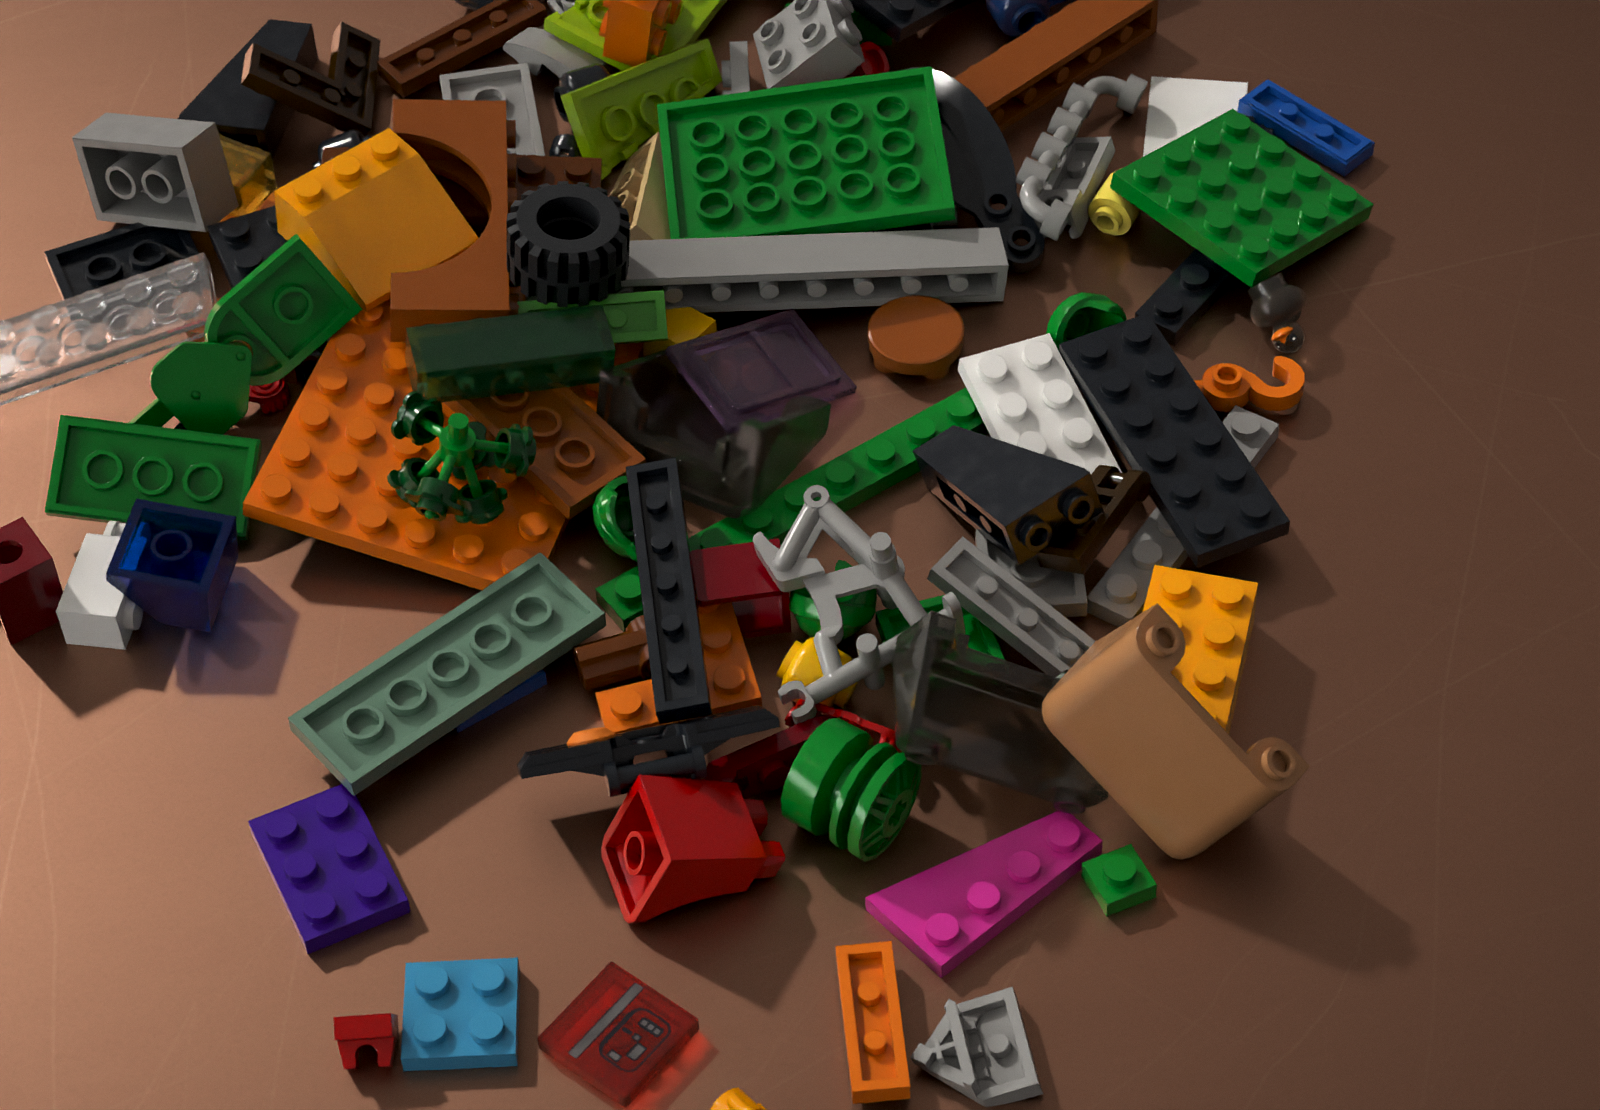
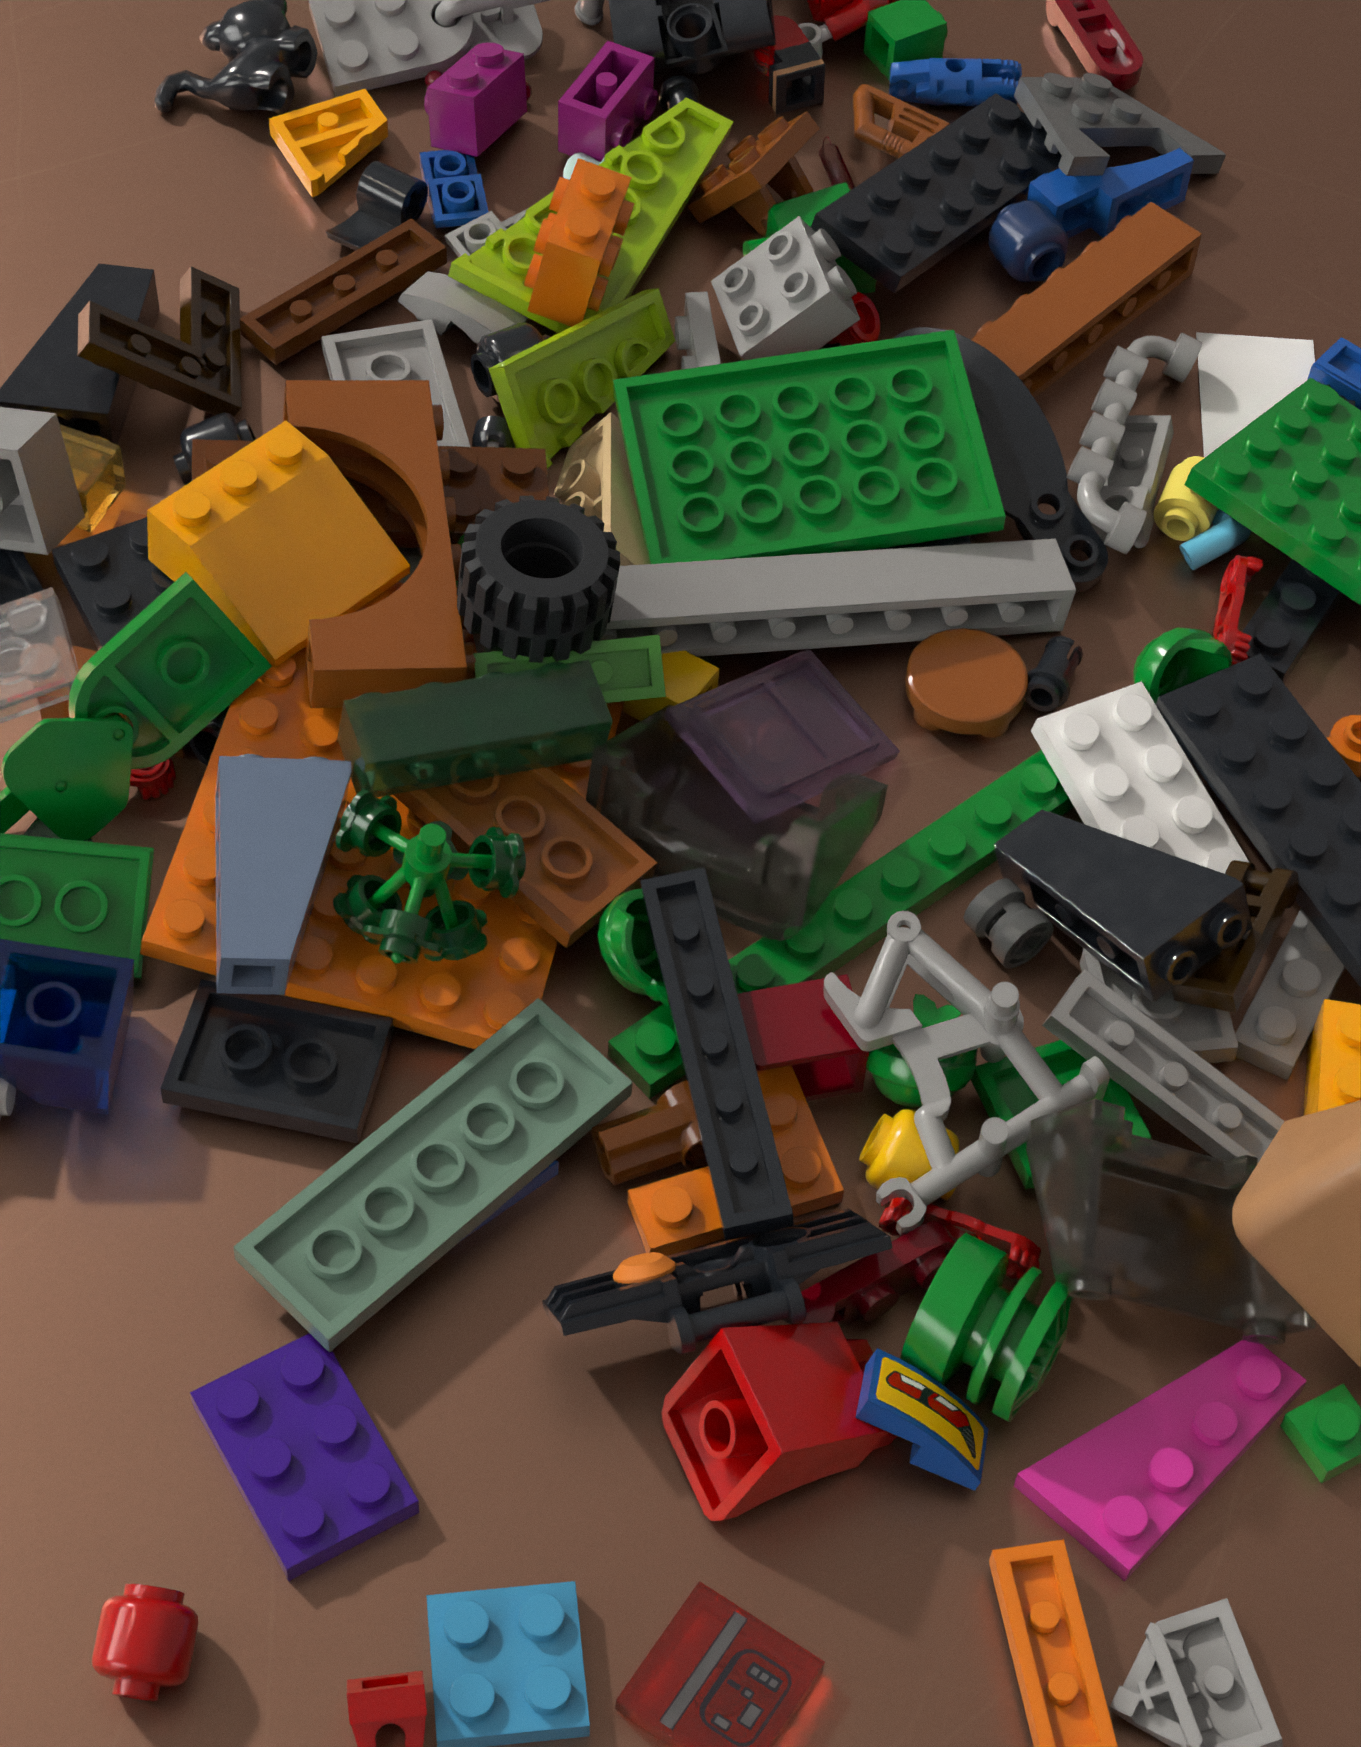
camera: 10 degrees left, 5 degrees up
none -> red head [92,1584,199,1701]
none -> black plate [160,979,394,1143]
none -> sand blue slope [215,754,352,995]
none -> slope [855,1348,988,1491]
none -> dark grey wheel [963,878,1054,969]
none -> black pin [1025,636,1083,711]
none -> medium azure arm [1179,509,1251,570]
none -> red piece [1213,555,1263,666]

